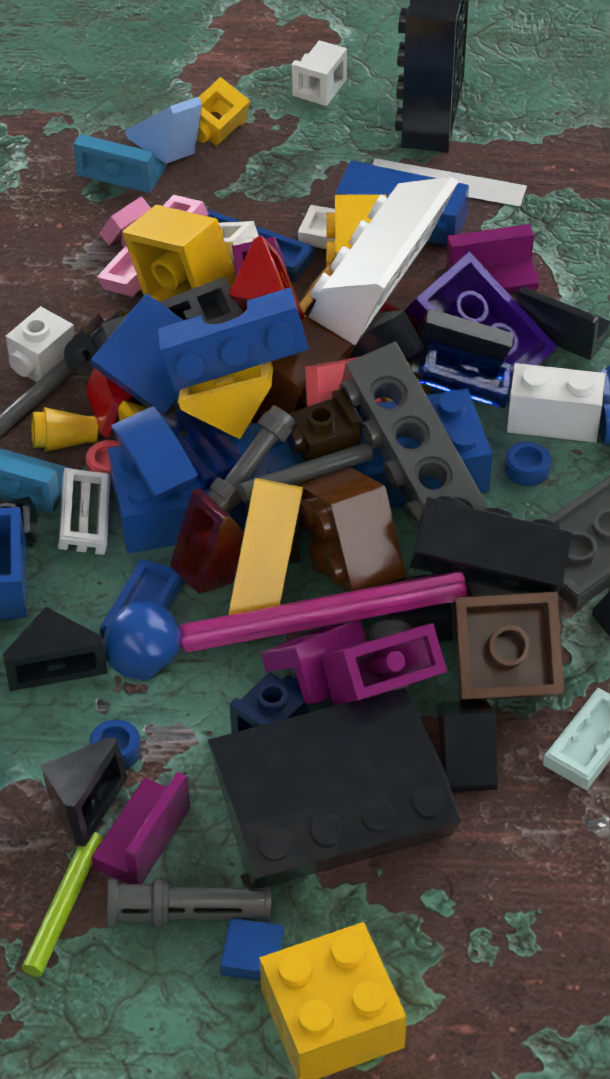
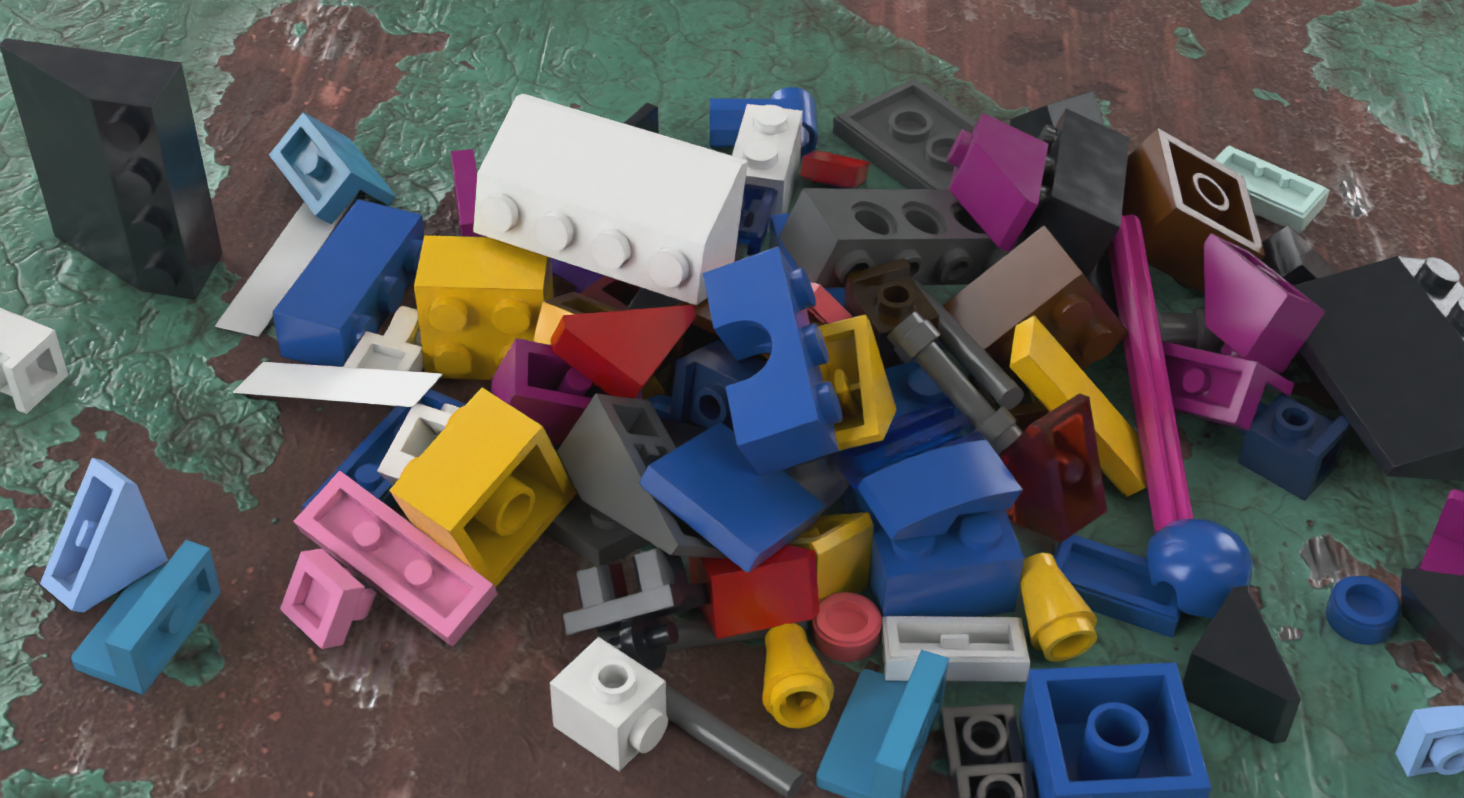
camera: 90 degrees left, 5 degrees down
yellow brick [197,77,250,147] -> none
none -> white sticker [233,362,443,407]
none -> dark azure panel [269,112,396,225]
none -> red tile [800,150,870,189]
none -> magenta slope [947,113,1048,252]
none -> yellow cone [1020,553,1098,662]

